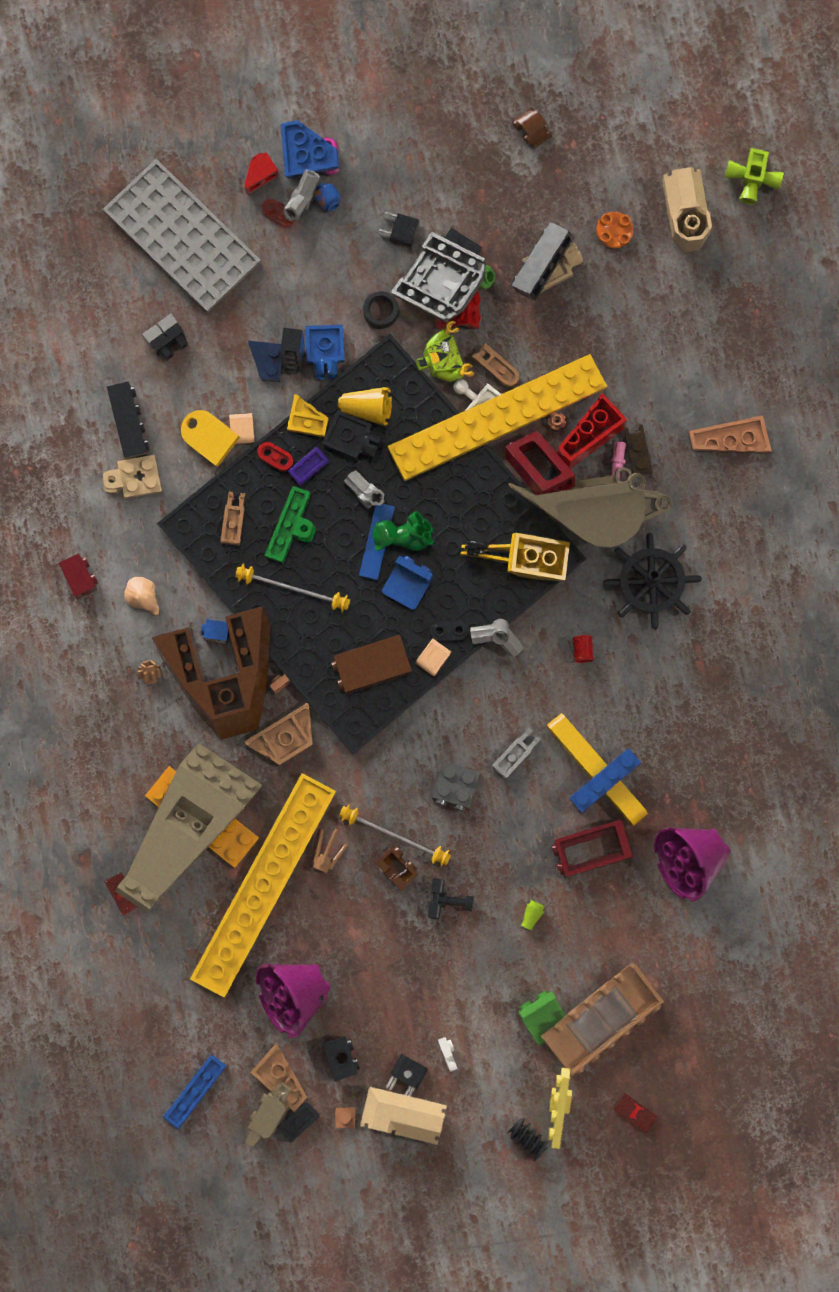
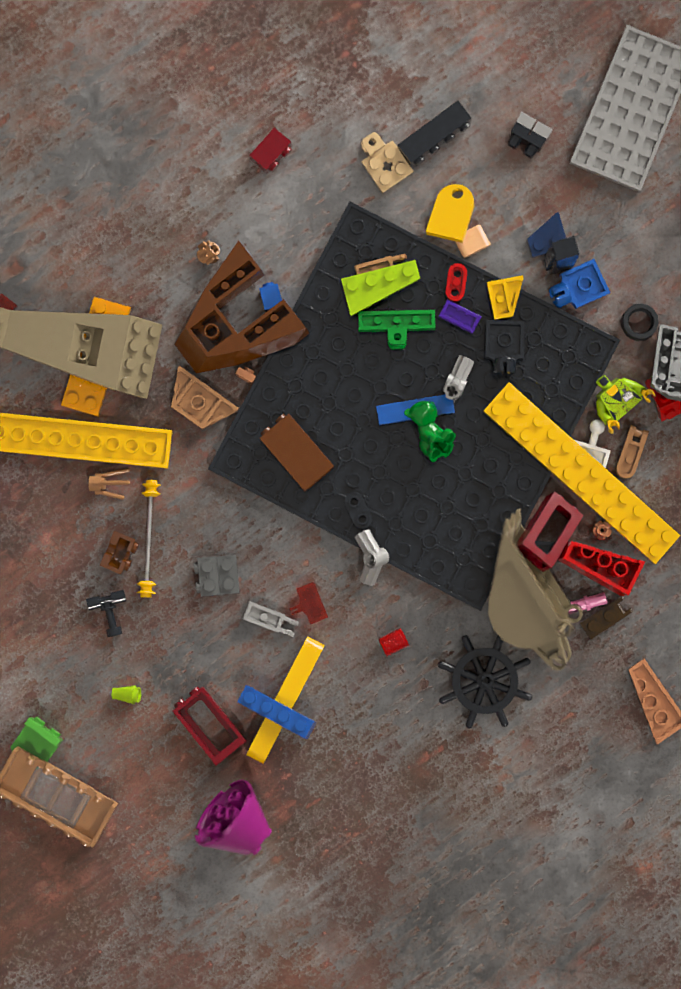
camera: 70 degrees right, 5 degrees up
light nougat hair [124,577,159,616] -> none
yellow axle [235,564,350,613] -> none
yellow cone [338,387,392,426] -> none
blue bracket [382,556,433,610] -> none
light nougat piece [415,639,452,676] -> none
yellow slope [460,533,570,581] -> none
none -> clear red plate [289,582,328,625]
none -> lime wing [341,260,420,317]

